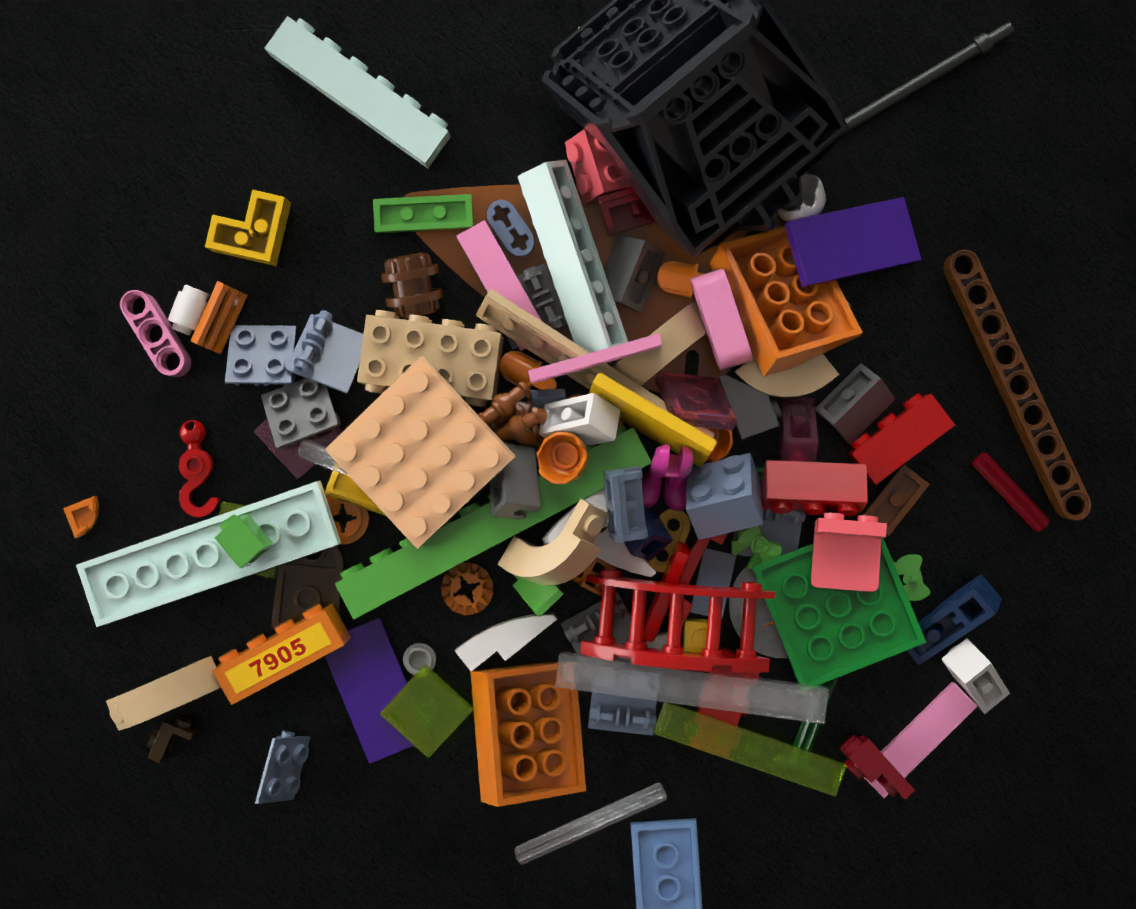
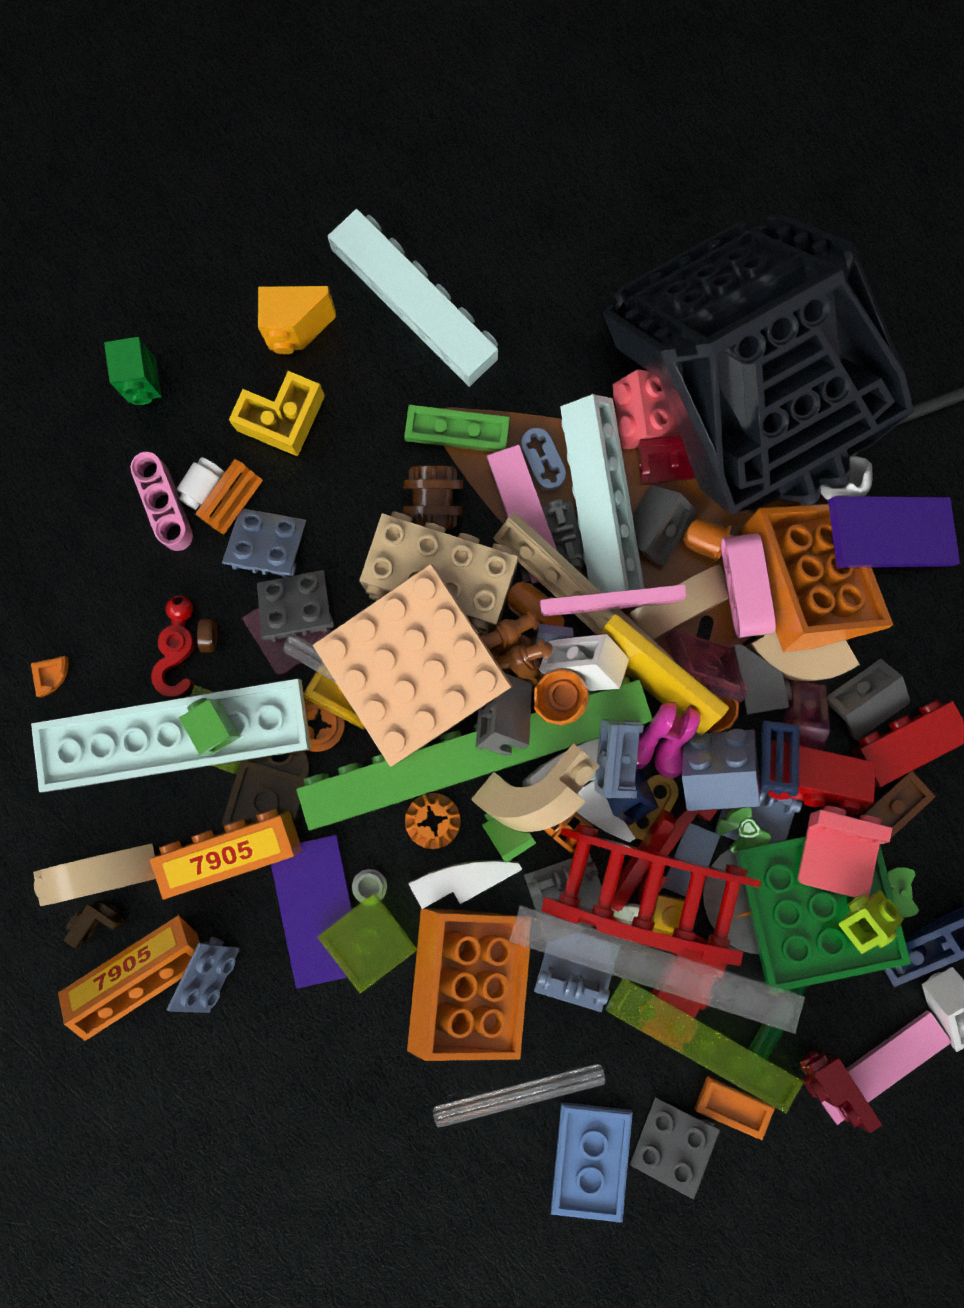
camera: 10 degrees right, 5 degrees down
hinge [285,310,364,394] -> none
none -> orange brick [58,915,200,1041]
none -> green brick [104,337,162,405]
none -> reddish brown tile [197,618,218,653]
none -> light orange slope [258,286,336,354]
none -> dark grey hinge [630,1098,720,1199]
none -> orange tile [694,1076,775,1140]
none -> dark blue tile [759,721,800,796]
none -> lime brick [838,890,904,954]

